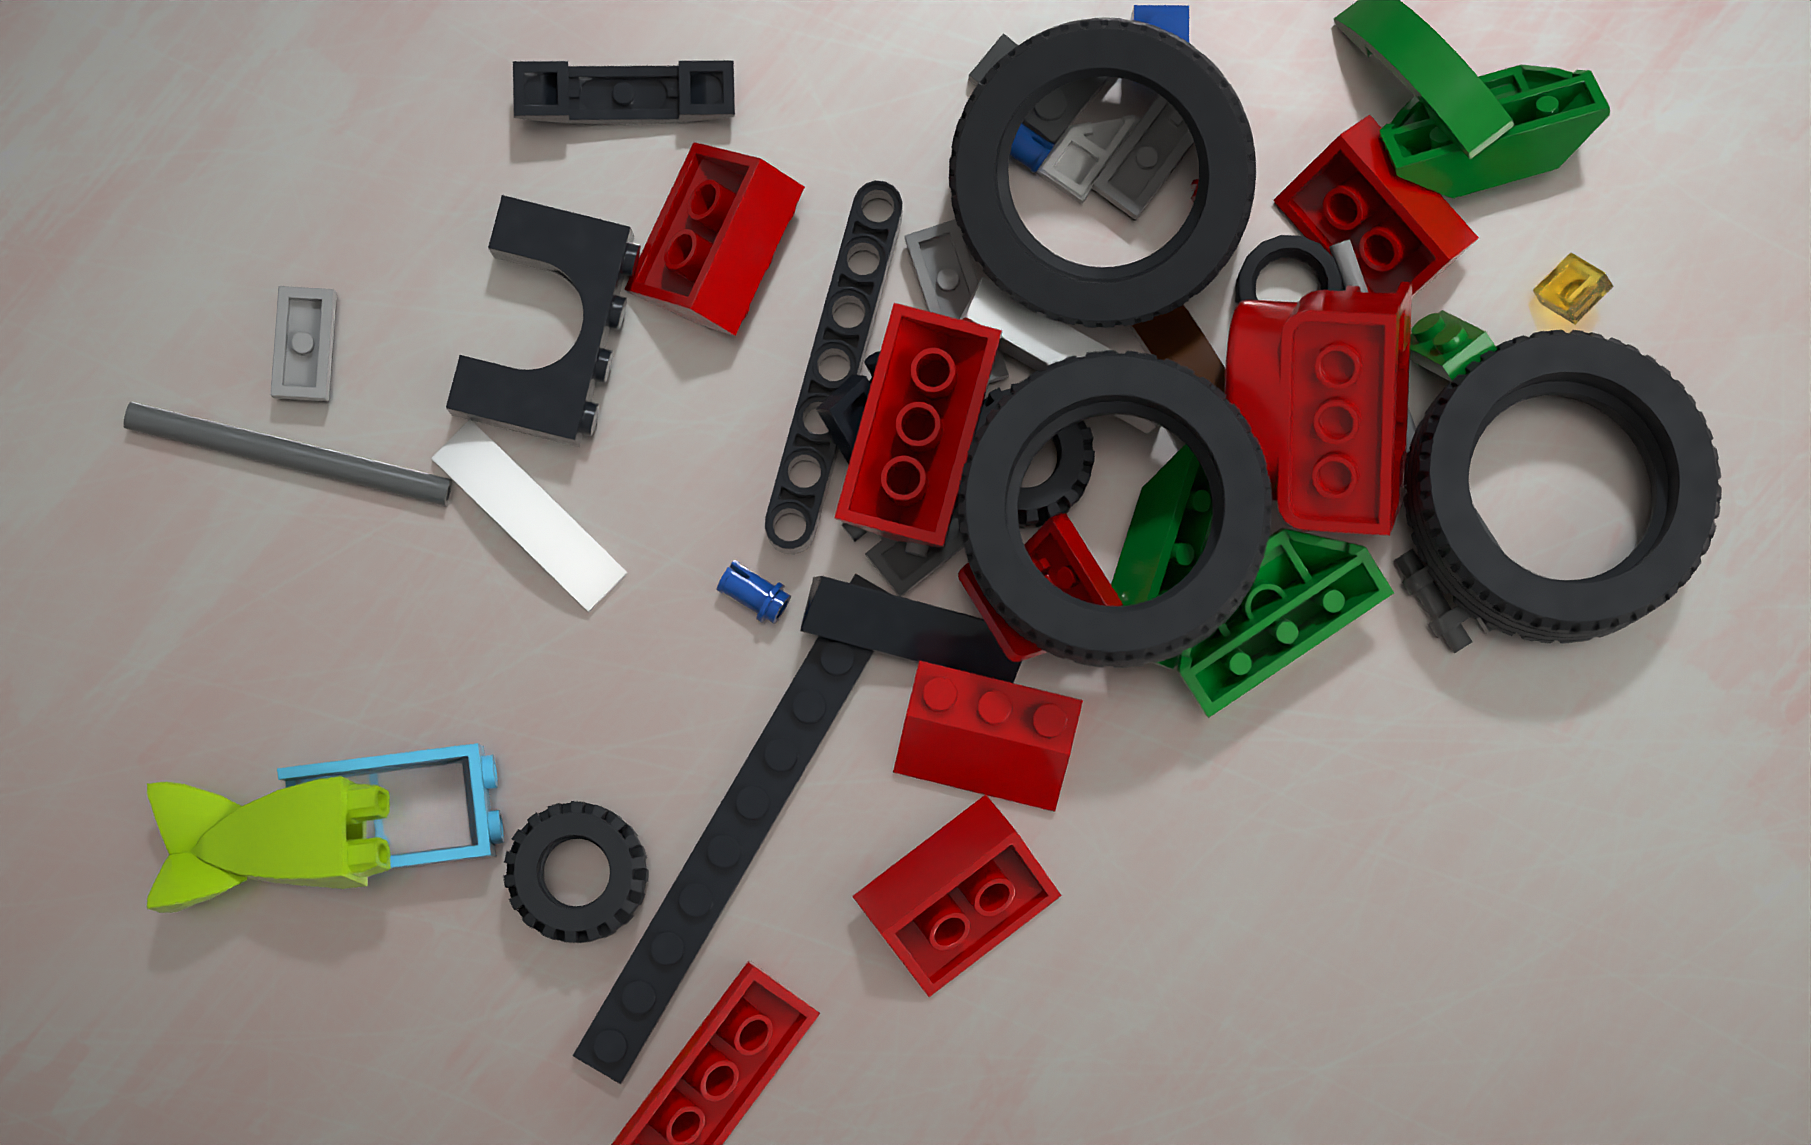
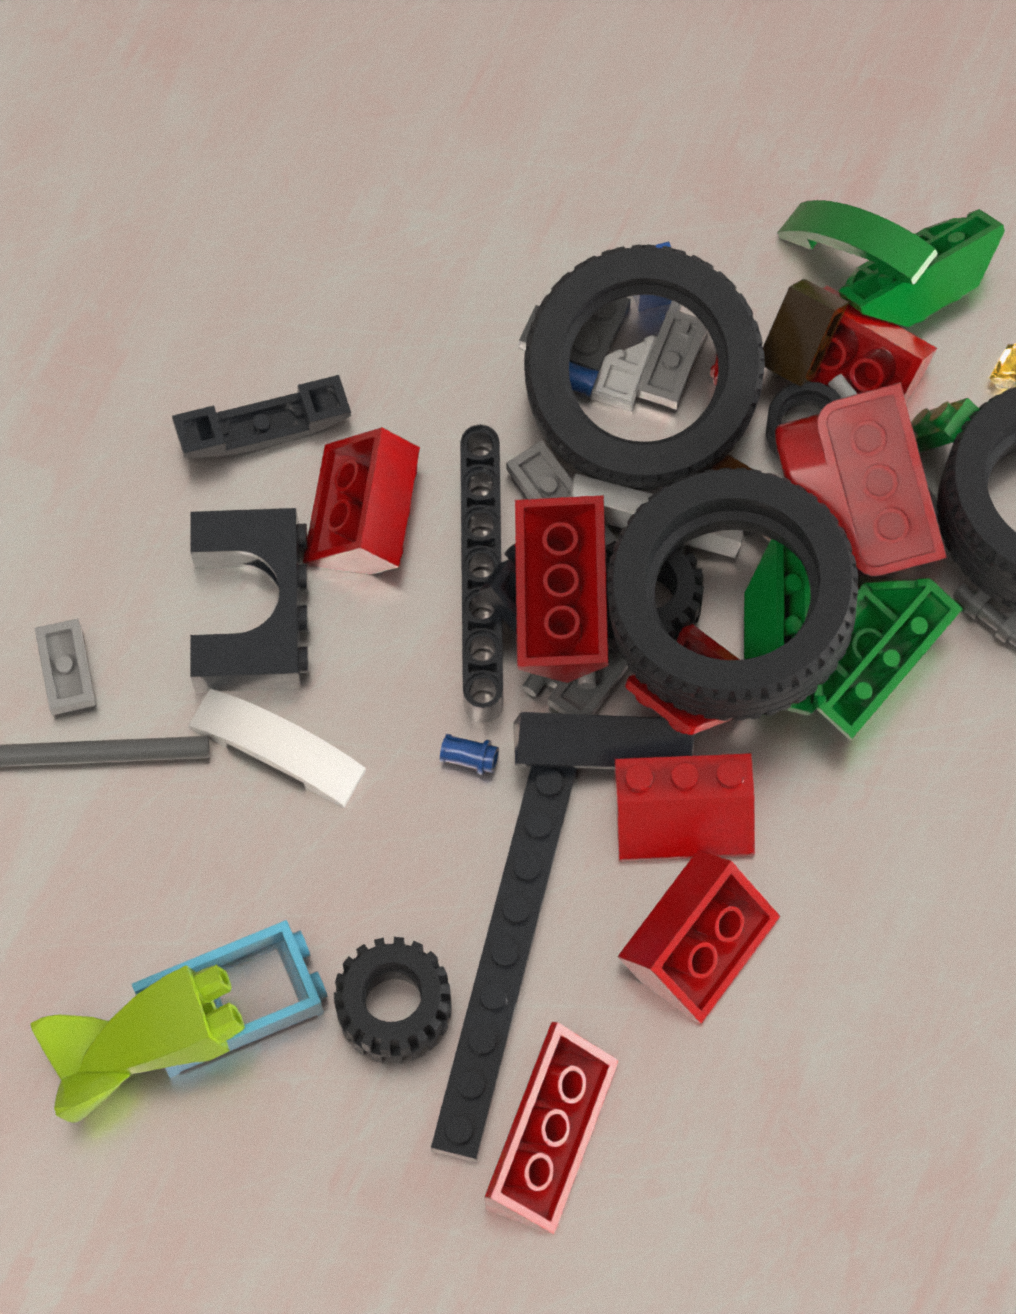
camera: 15 degrees left, 15 degrees down
none -> dark brown panel [762,279,849,387]

